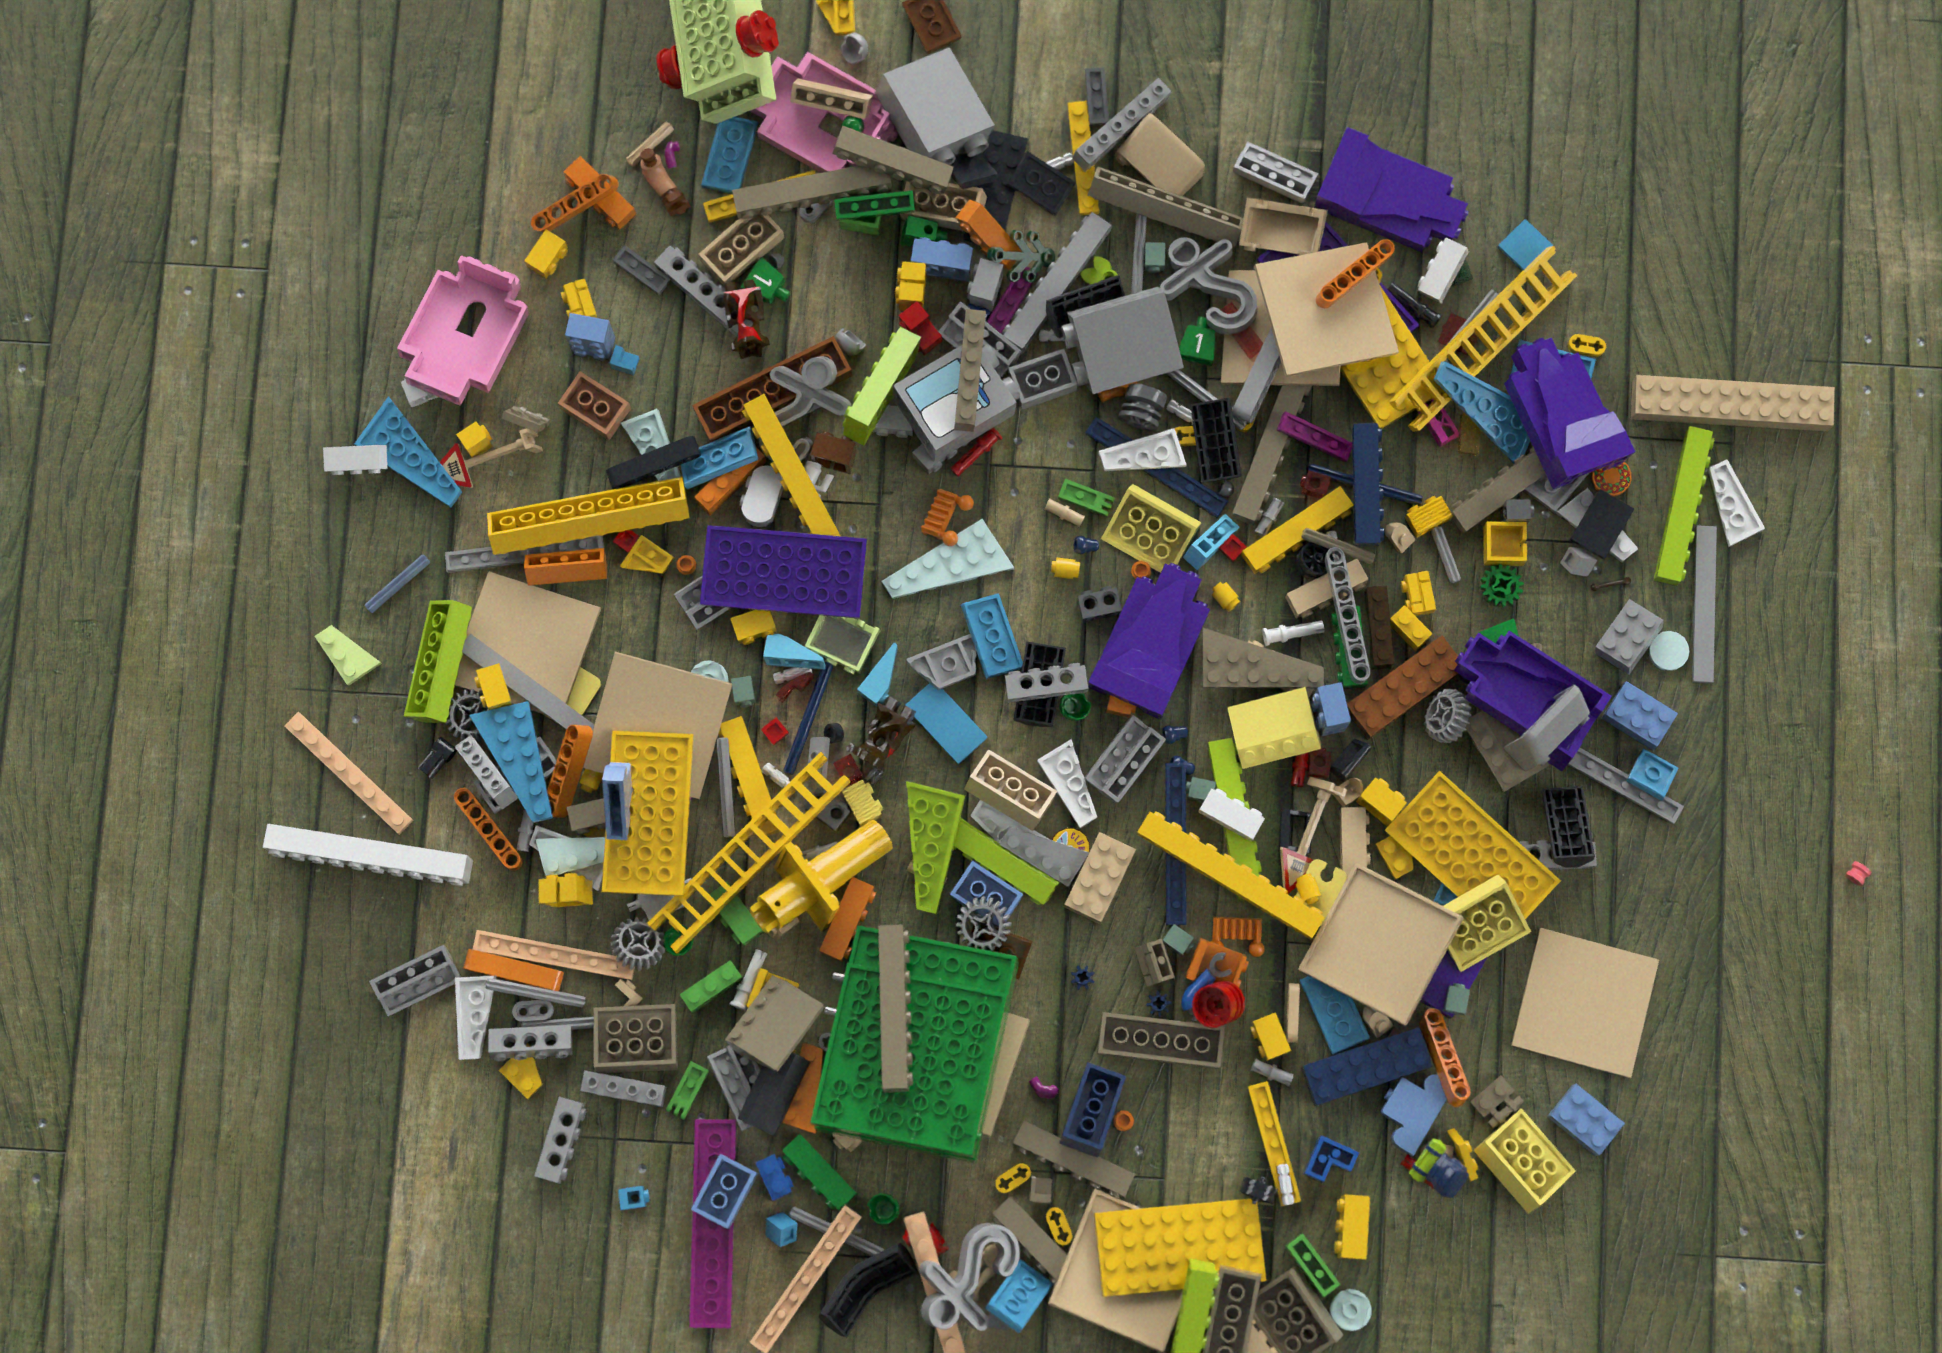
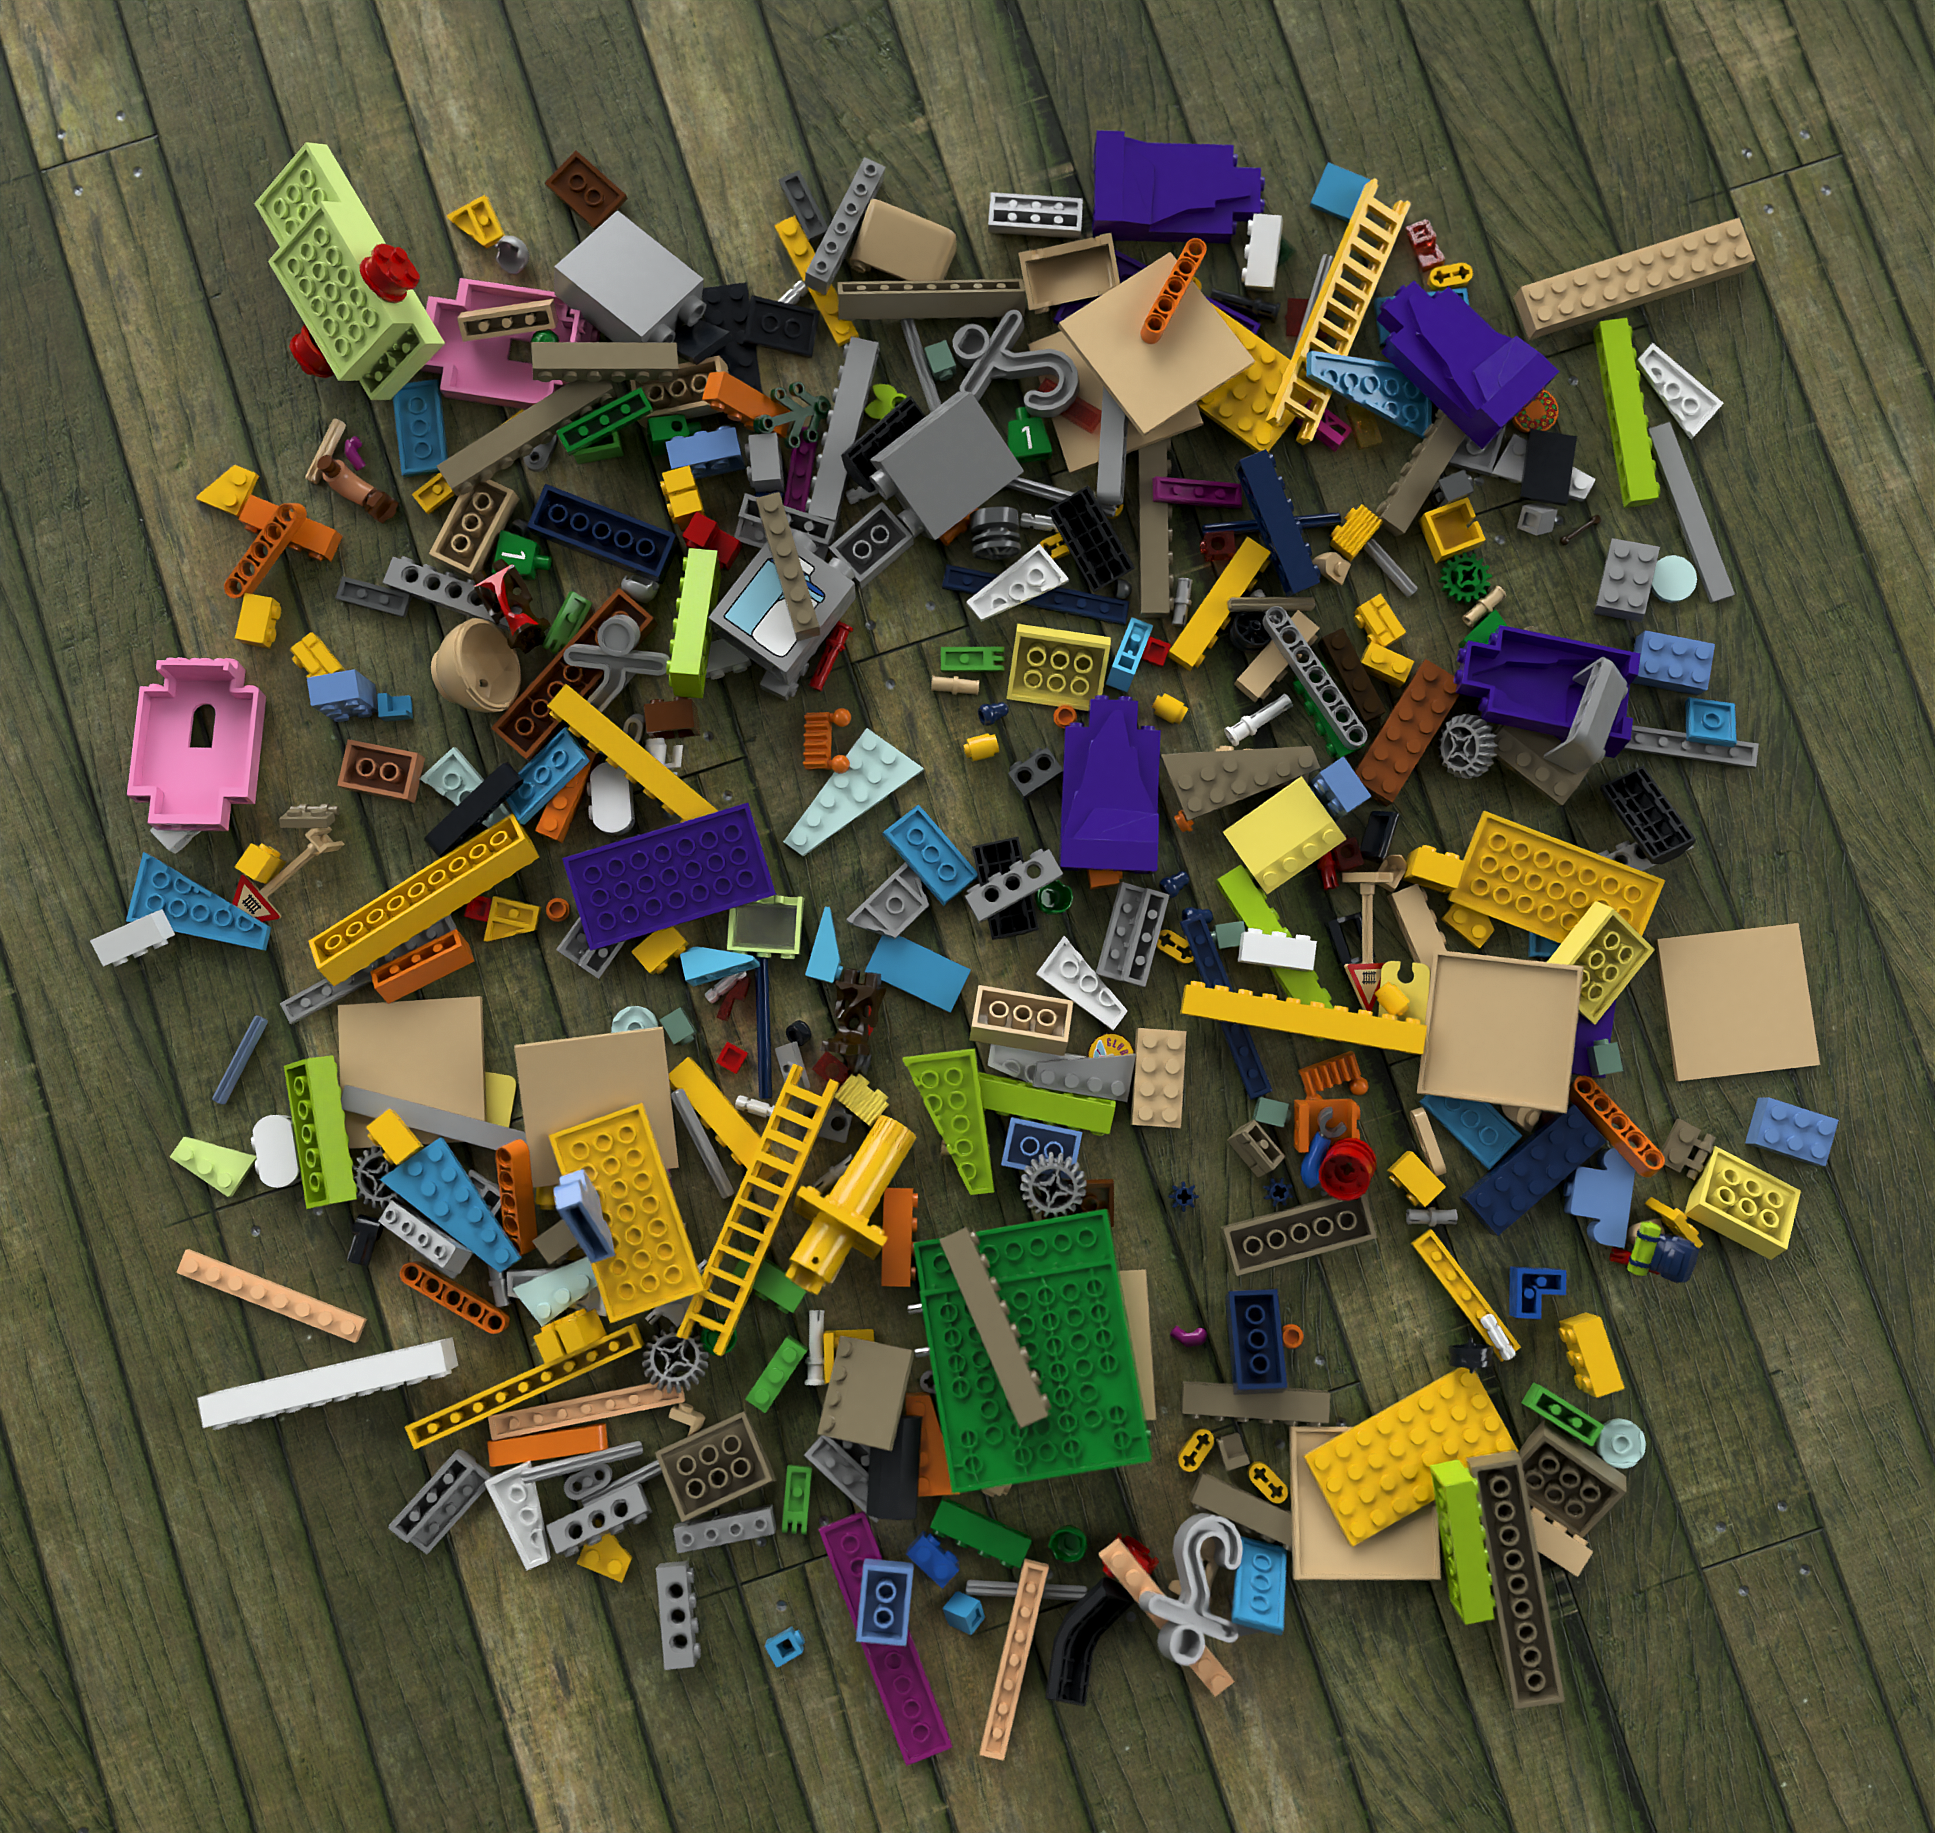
camera: 25 degrees left, 5 degrees up
none -> yellow wing [196,465,259,517]
none -> white brick [251,1115,302,1188]
none -> yellow brick [405,1322,645,1450]
none -> tan piece [431,618,521,713]
none -> dark blue brick [527,484,680,584]
none -> bright green hinge [542,591,592,654]
none -> yellow beam [1156,929,1194,964]
none -> orange plate [1174,810,1194,833]
none -> clear red slope [1405,219,1445,273]
none -> tan pin [1462,586,1506,628]

